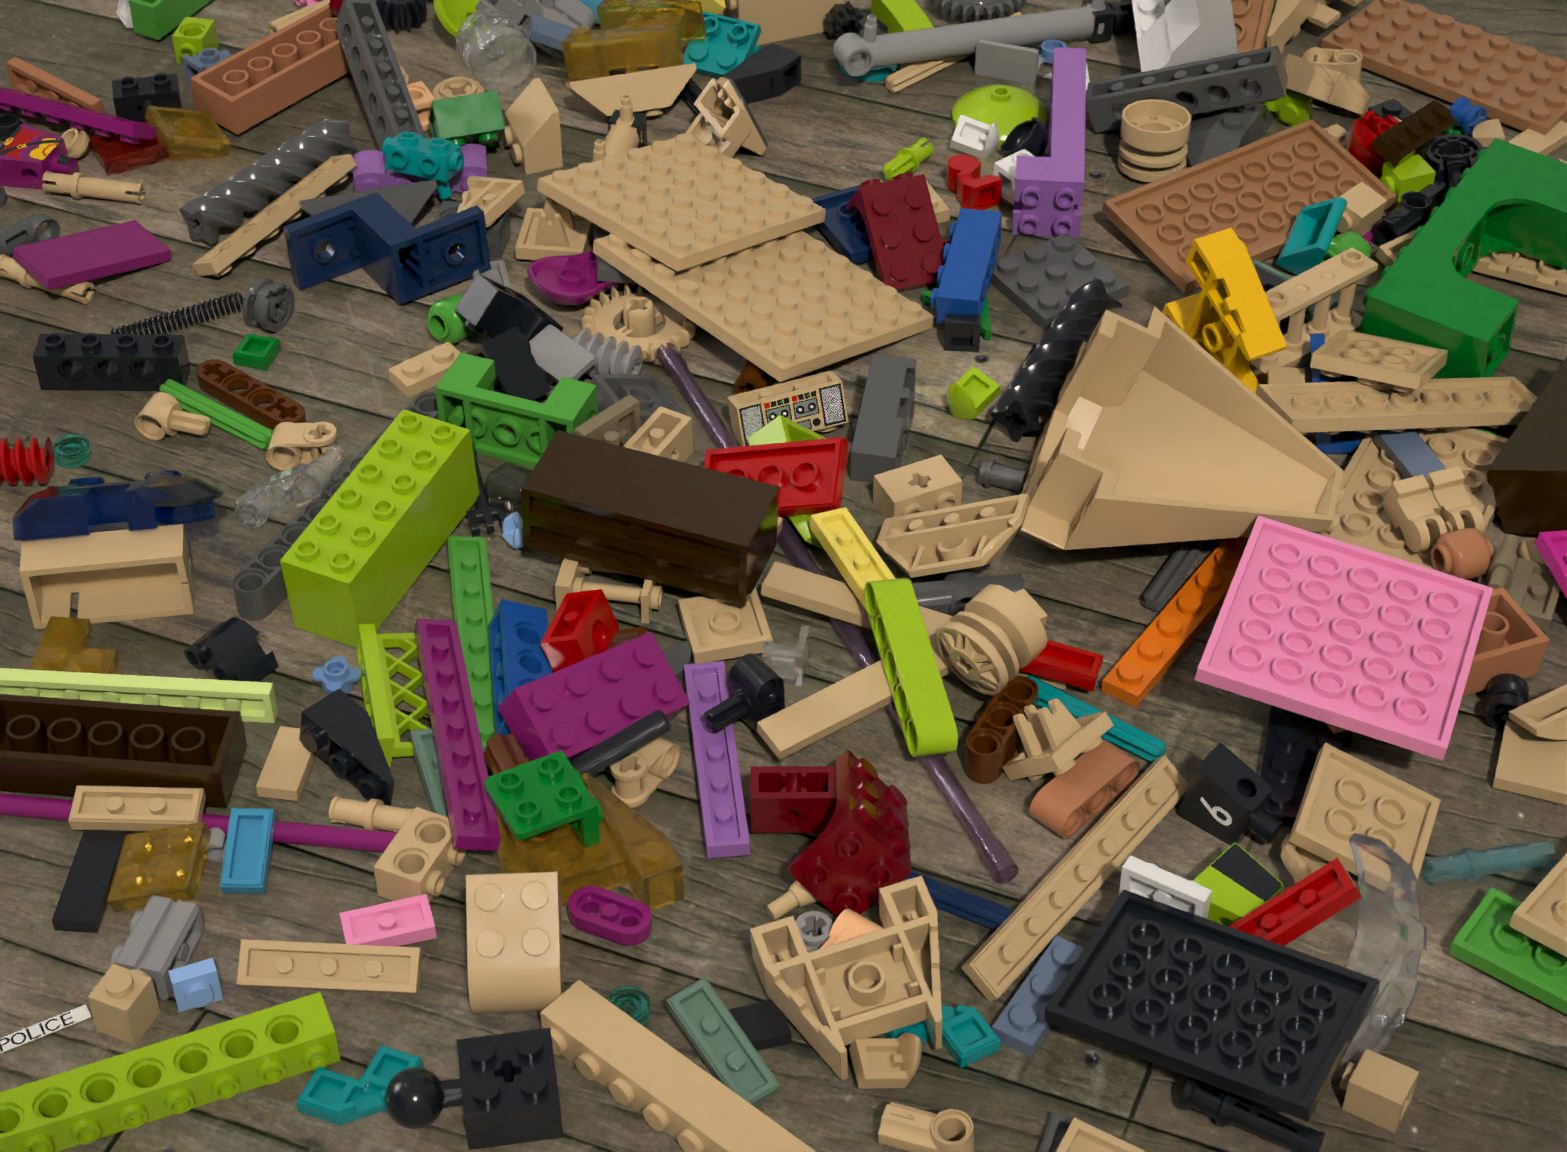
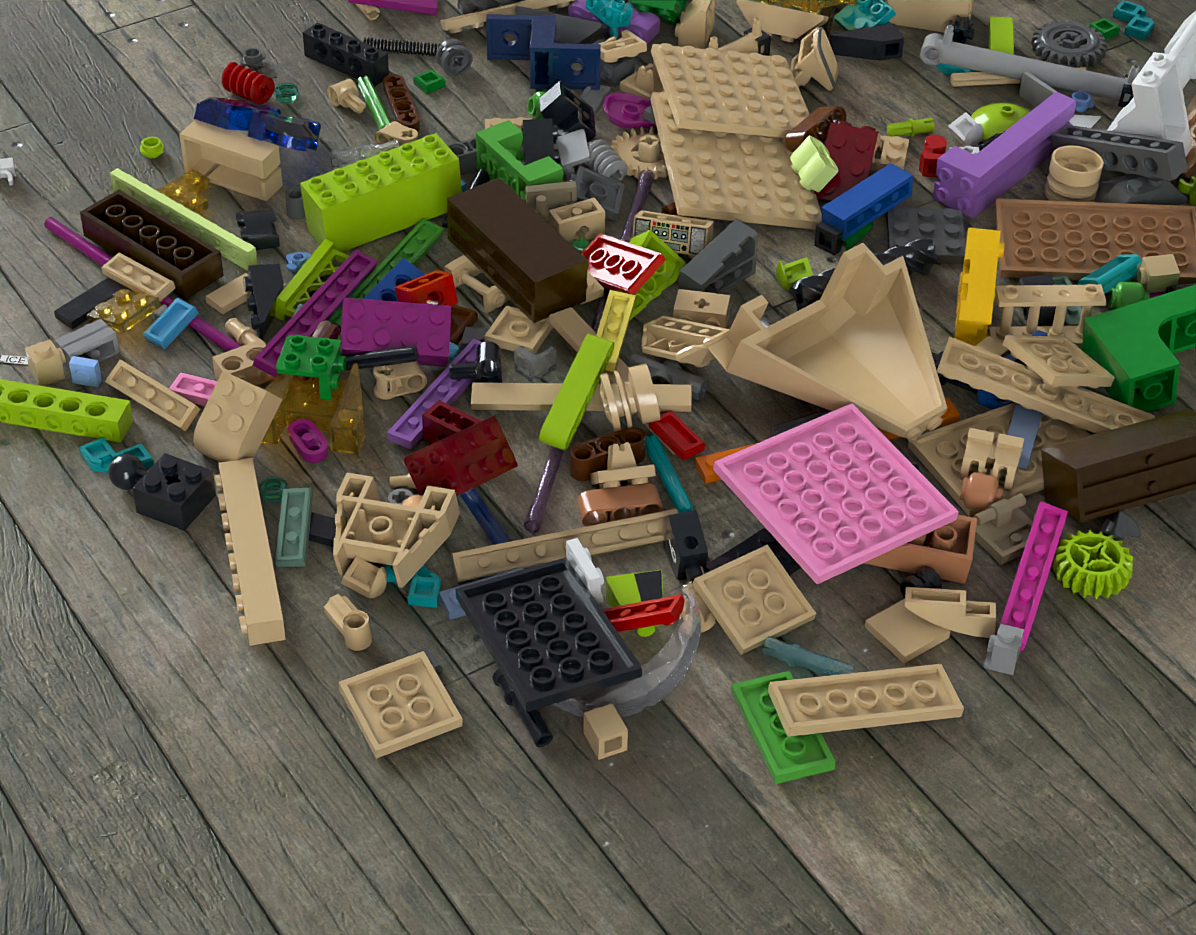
camera: 35 degrees right, 0 degrees up
none -> reddish brown beam [785,106,847,152]
none -> yellowish green brick [790,135,838,193]

